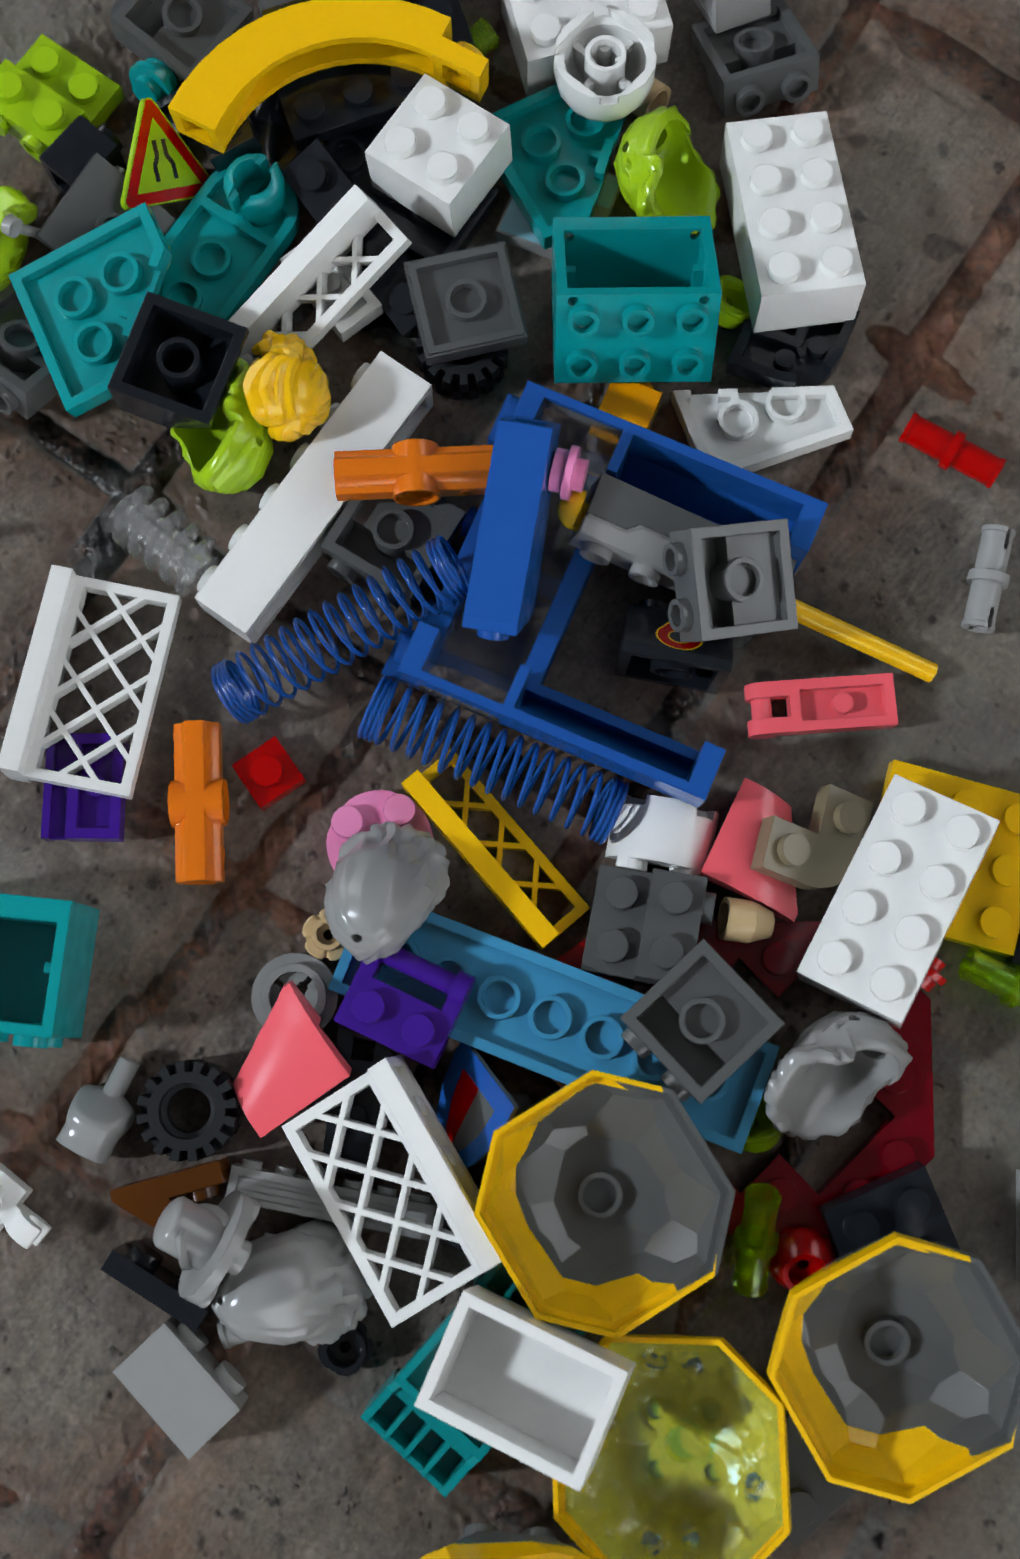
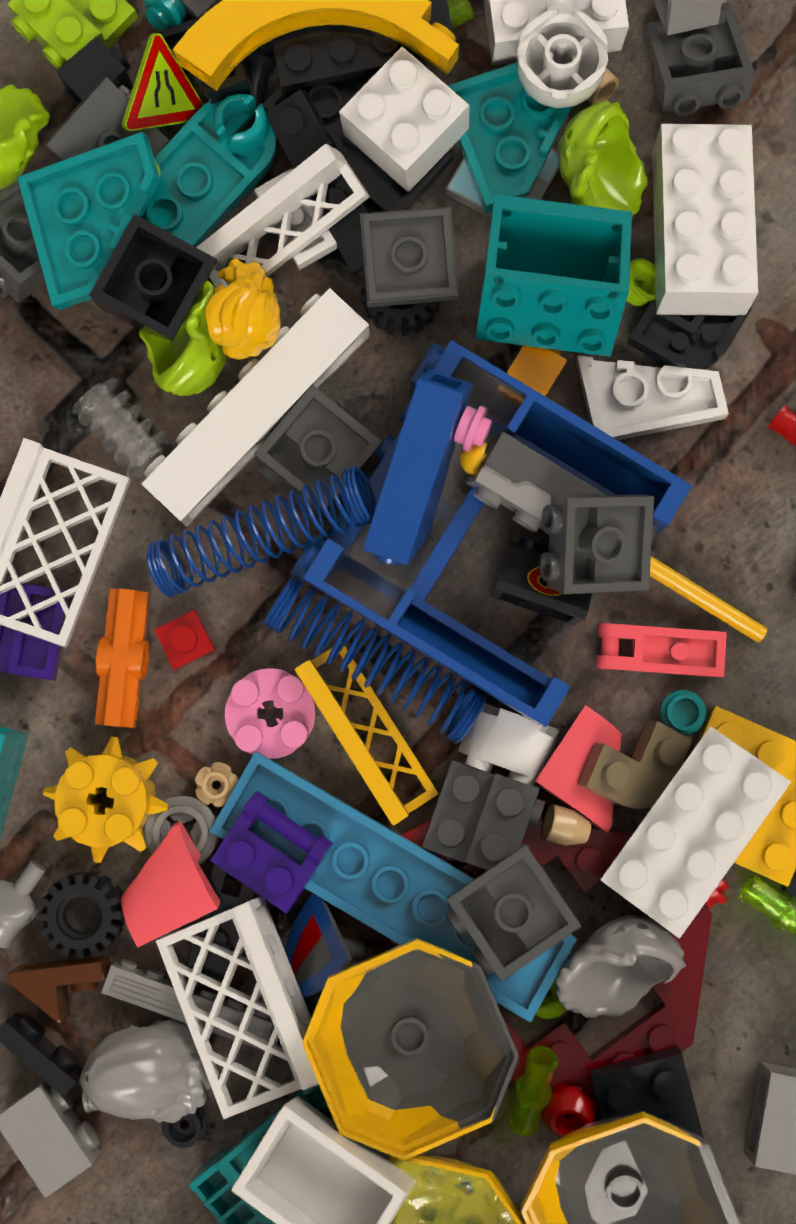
camera: 10 degrees right, 5 degrees up
light grey hinge [0,214,41,238] -> none
light grey plate [153,1190,260,1308] -> none
light grey piece [324,821,450,965] -> none
orange piece [333,438,493,507] -> none
none -> yellow brick [43,736,169,863]
none -> teal plate [660,690,706,735]

